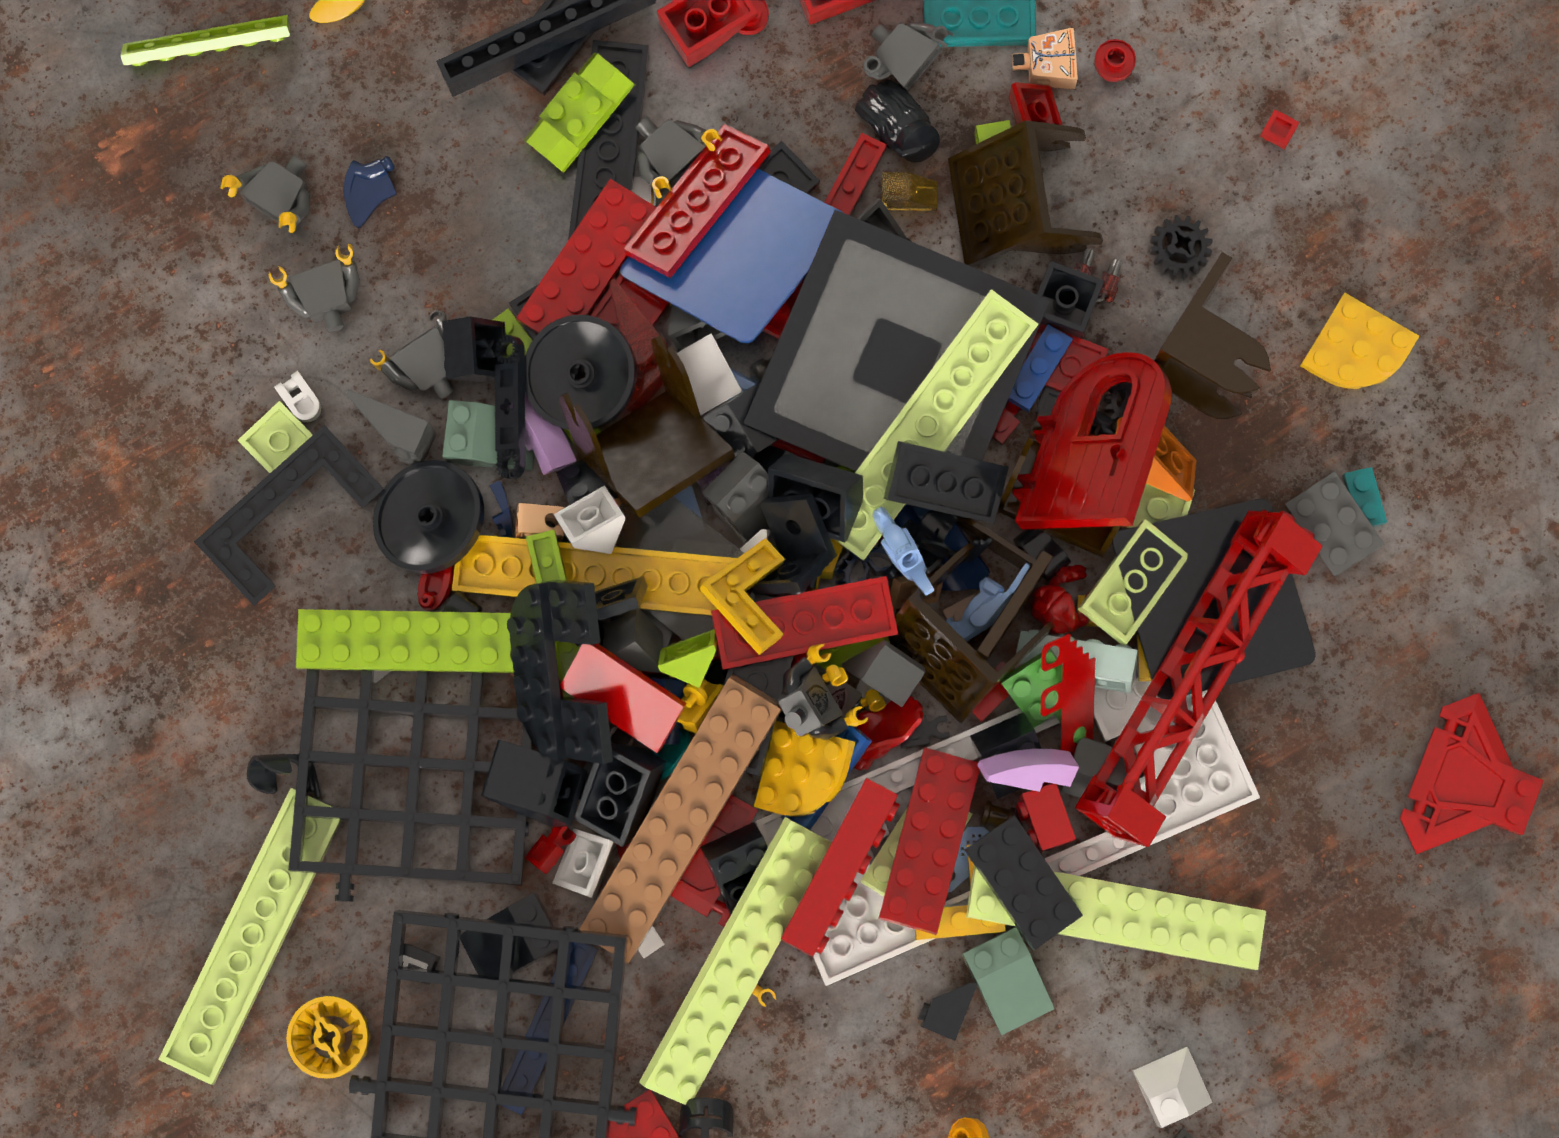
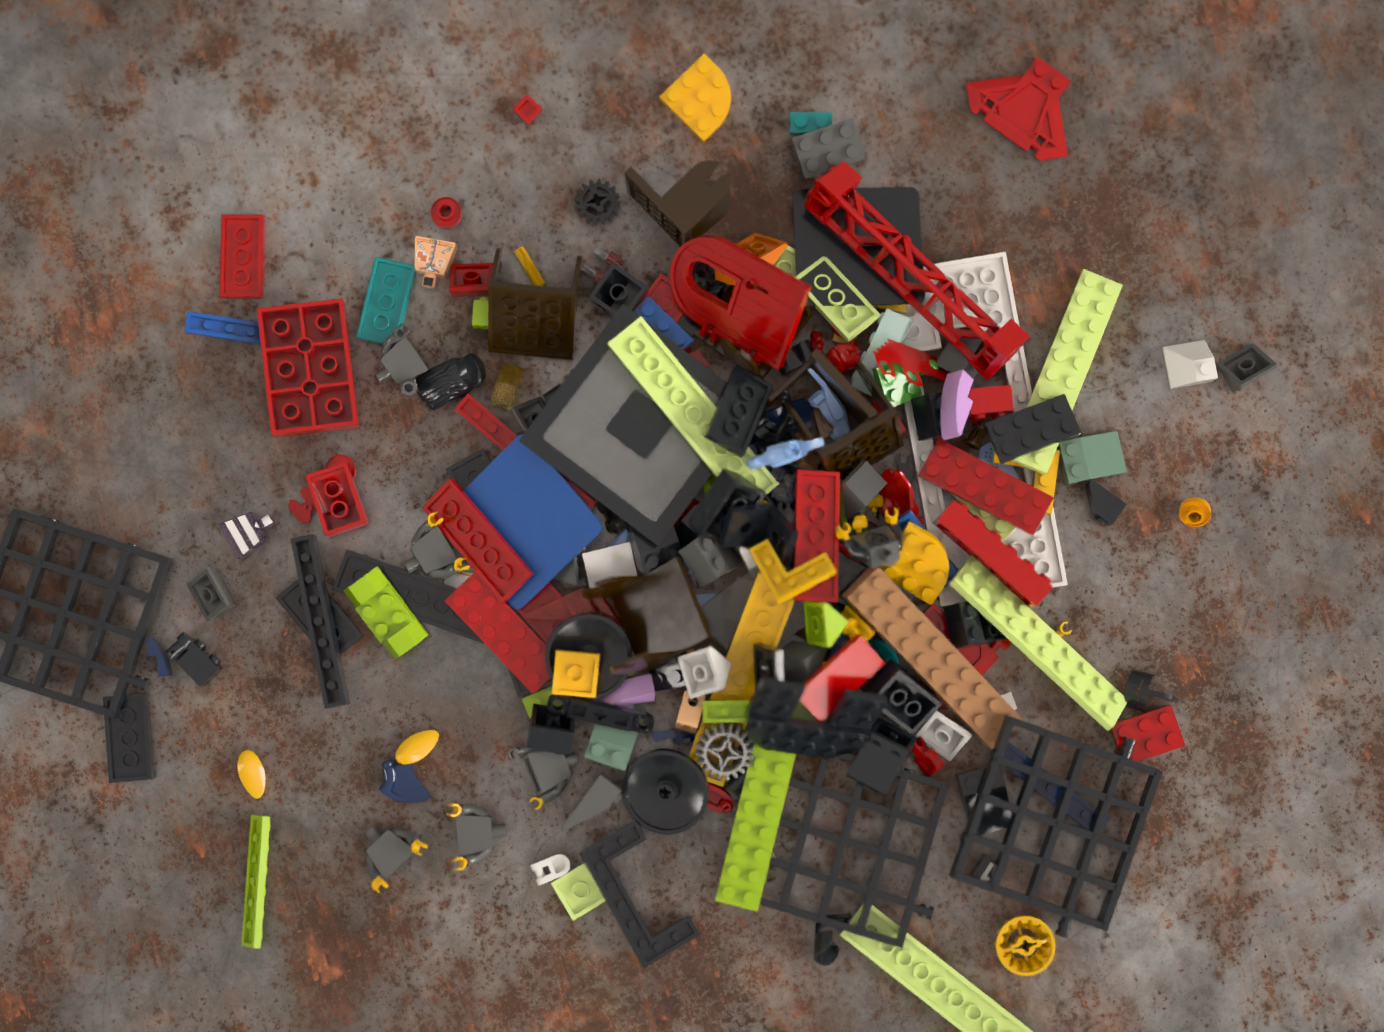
camera: 80 degrees left, 5 degrees up
none -> yellow arm [395,730,439,765]
none -> yellow axle [513,246,546,286]
none -> yellow plate [552,650,600,698]
none -> light grey gear [695,723,754,781]

